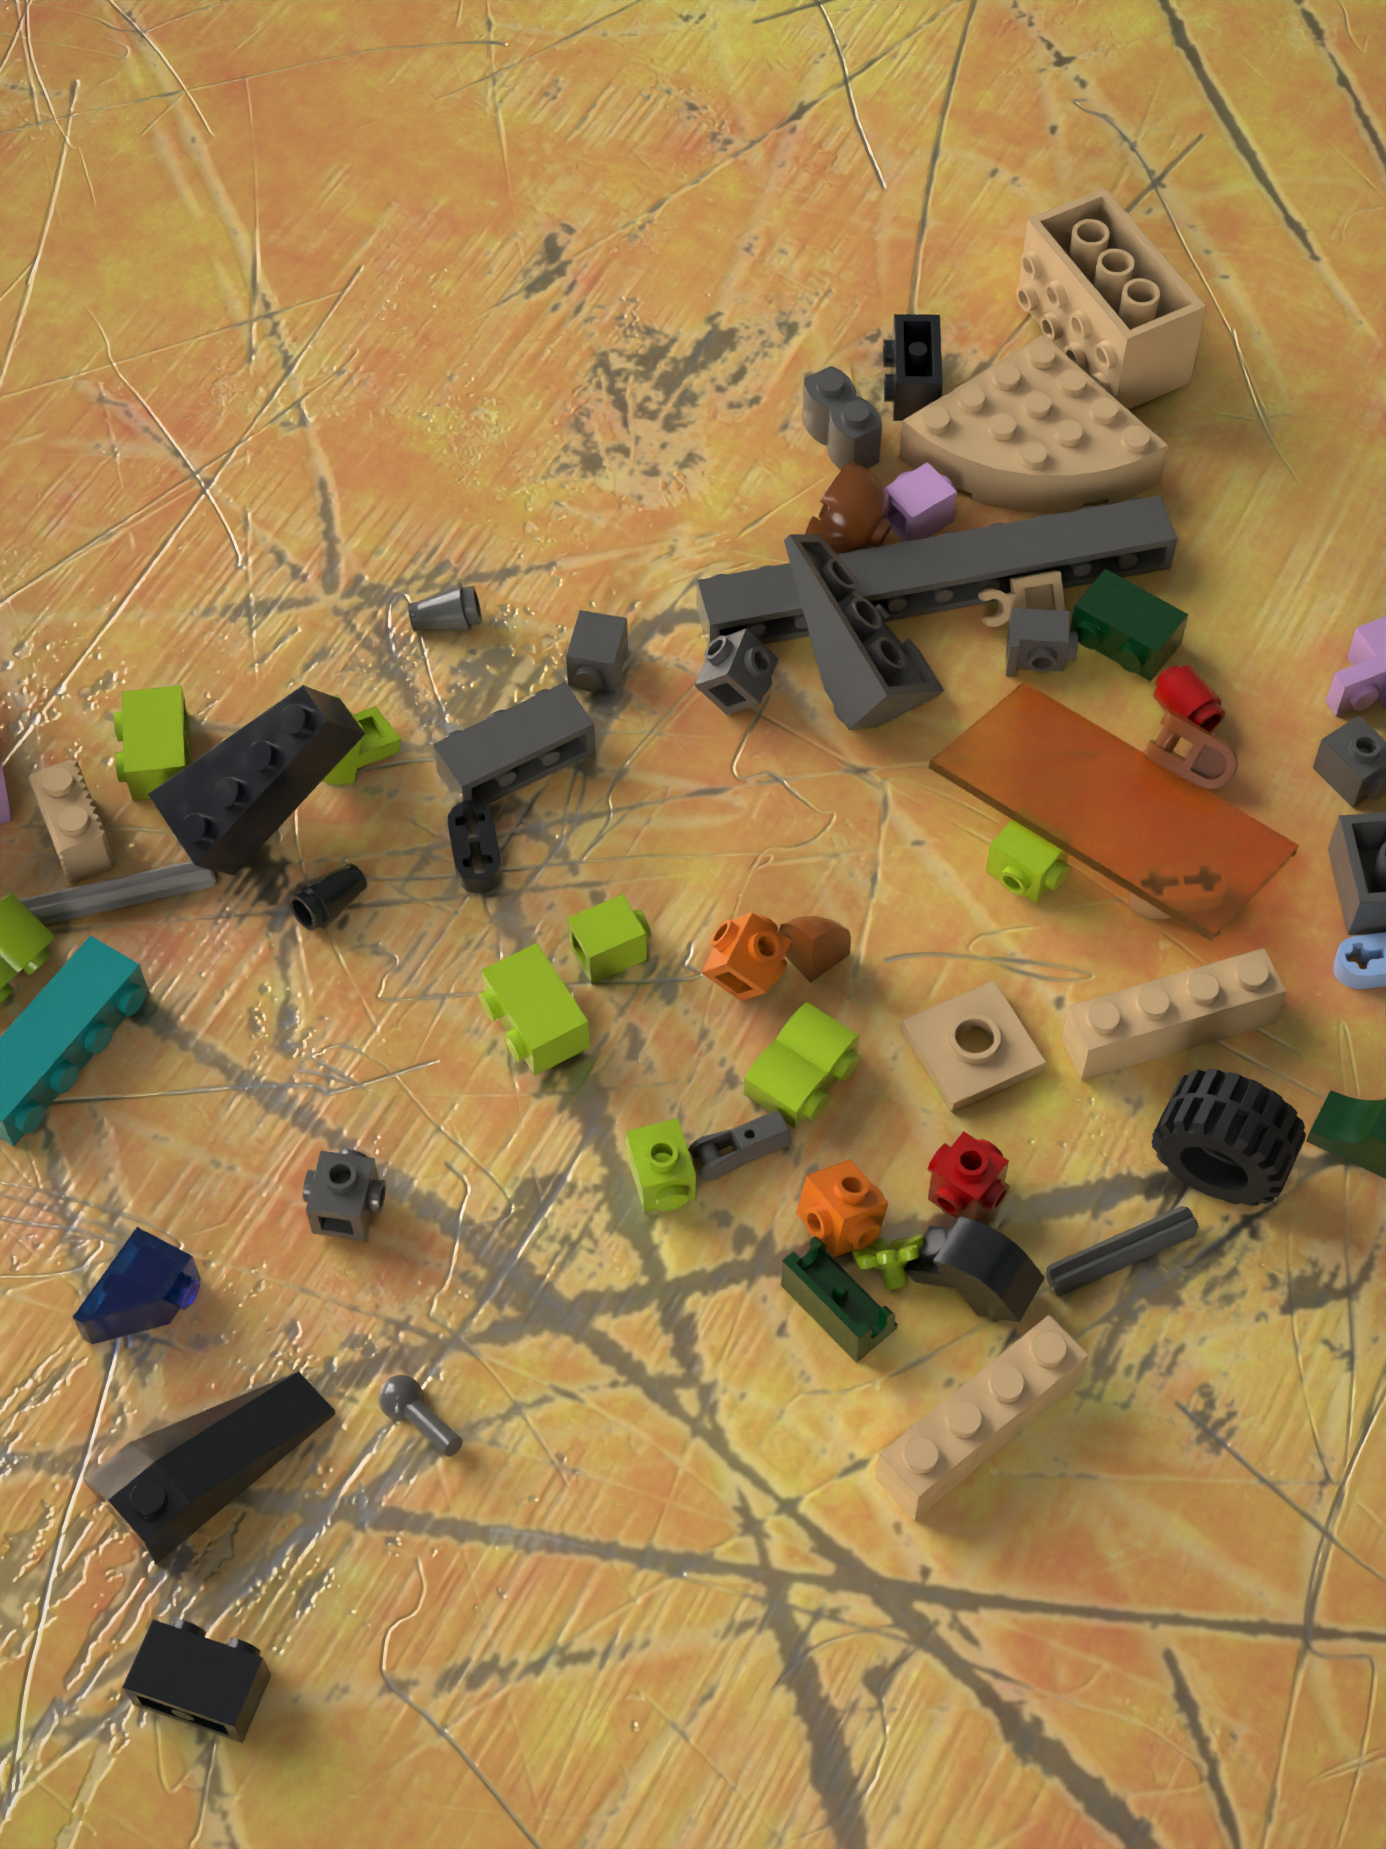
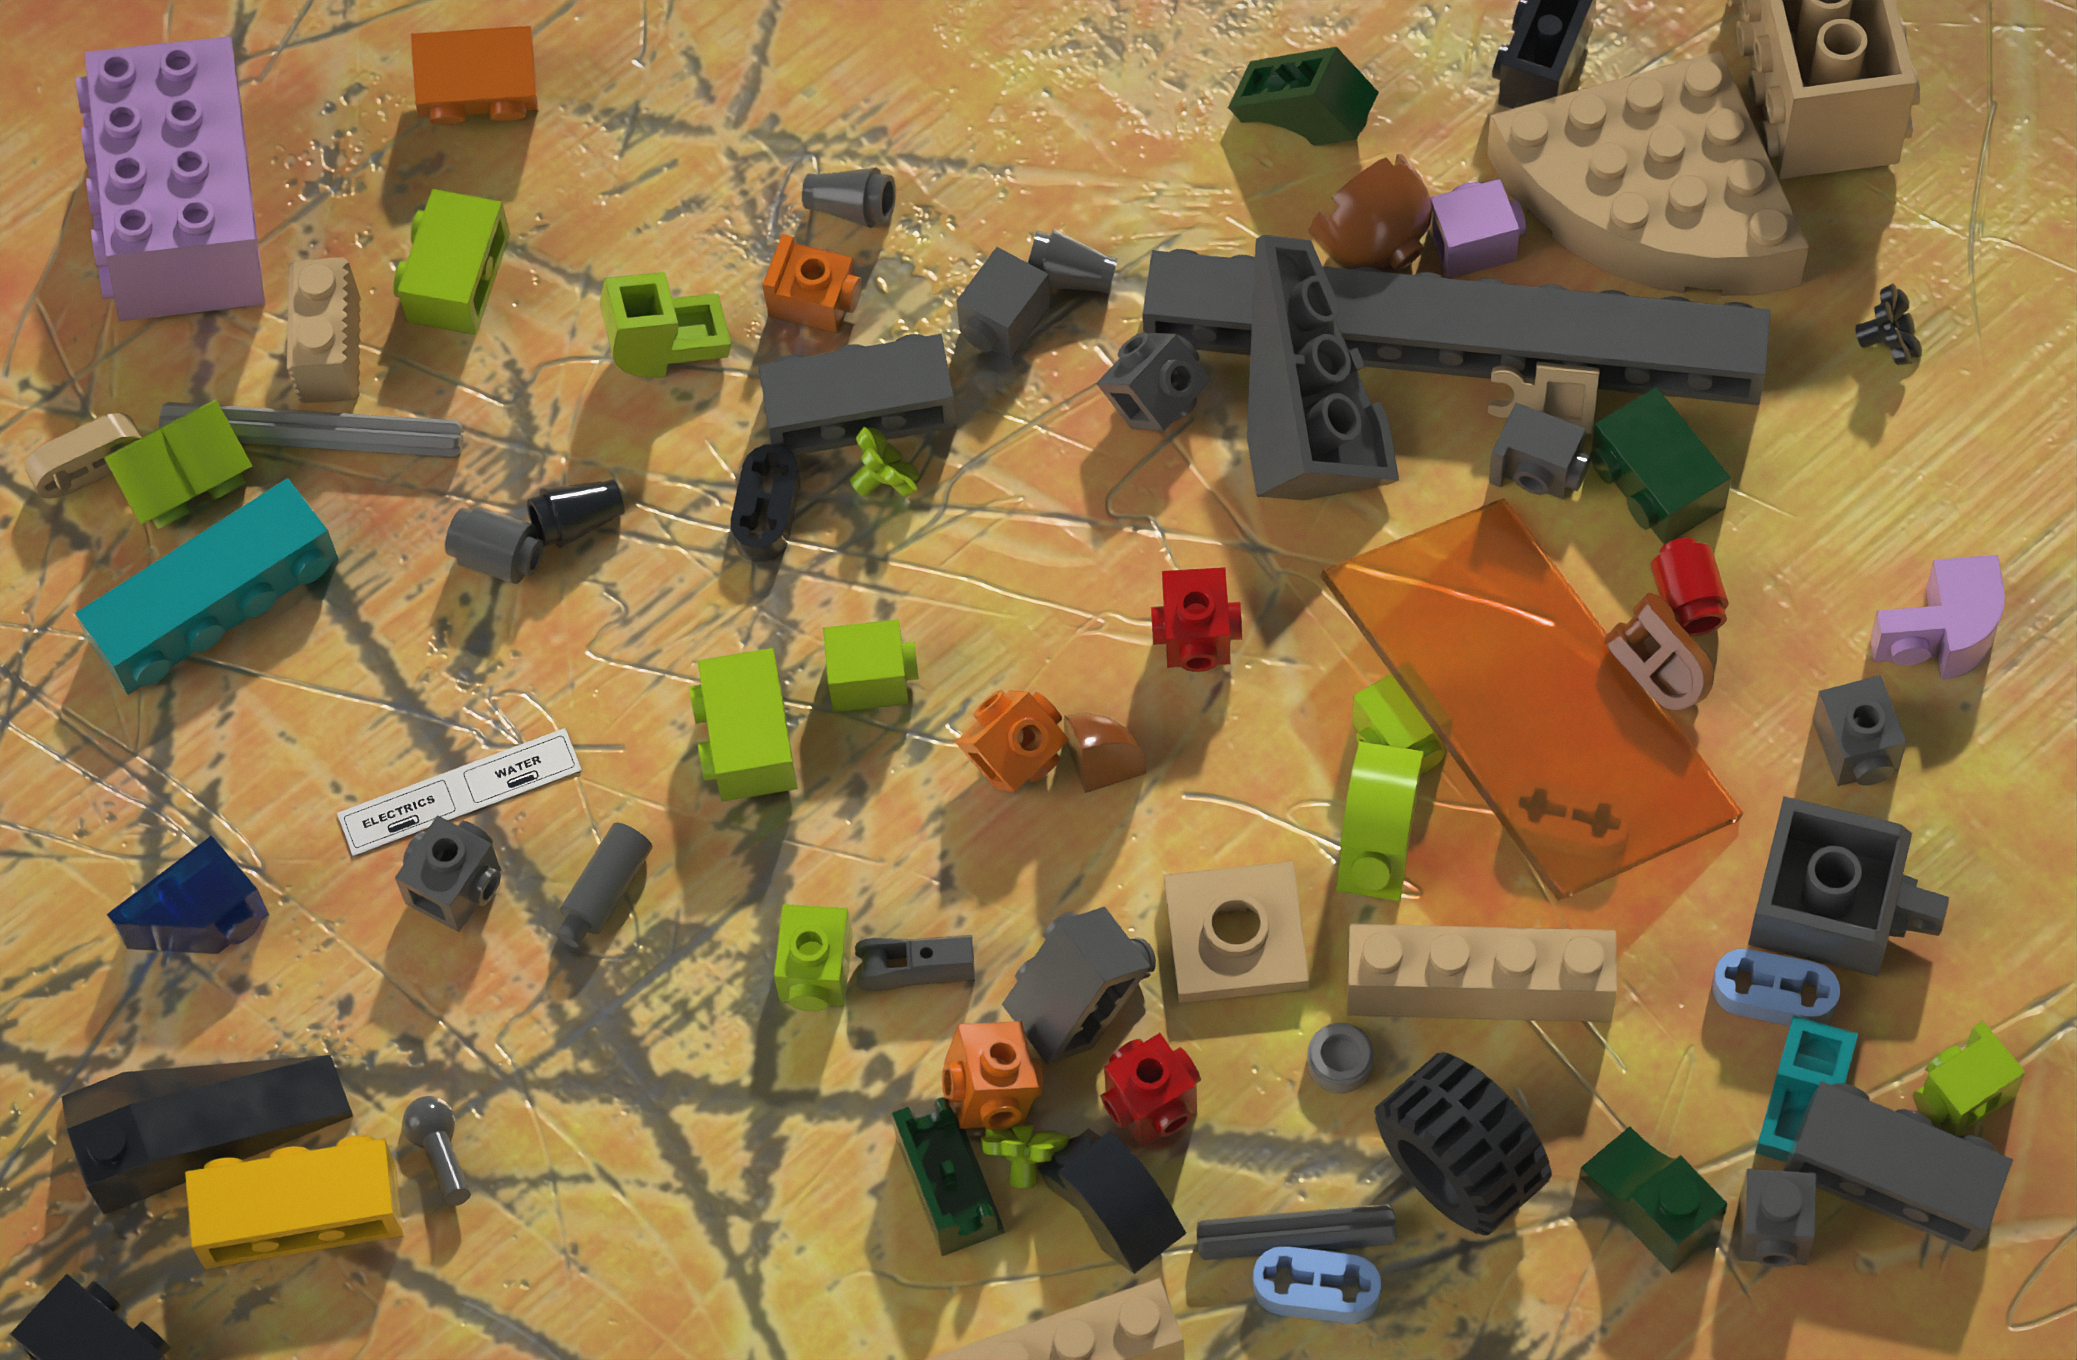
camera: 25 degrees right, 5 degrees up
black wedge [148,685,365,876] -> none
lime brick [743,1002,861,1129] -> none
dark grey brick [802,366,882,470] -> none
none -> yellow brick [185,1135,404,1269]
none -> white sticker [337,728,582,856]
none -> orange brick [410,26,538,125]
none -> dark grey brick [445,507,544,584]
none -> dark grey cylinder [556,822,653,948]
none -> orange brick [762,234,862,333]
none -> lime plant [850,427,920,497]
none -> dark grey brick [1002,906,1156,1064]
none -> dark grey cone [1028,229,1118,294]
none -> red brick [1151,567,1242,672]
none -> dark green arch [1228,47,1379,146]
none -> light blue beam [1253,1246,1381,1324]
none -> light grey tile [1307,1023,1374,1093]
none -> lime brick [1336,741,1424,901]
none -> black plant [1855,283,1922,365]

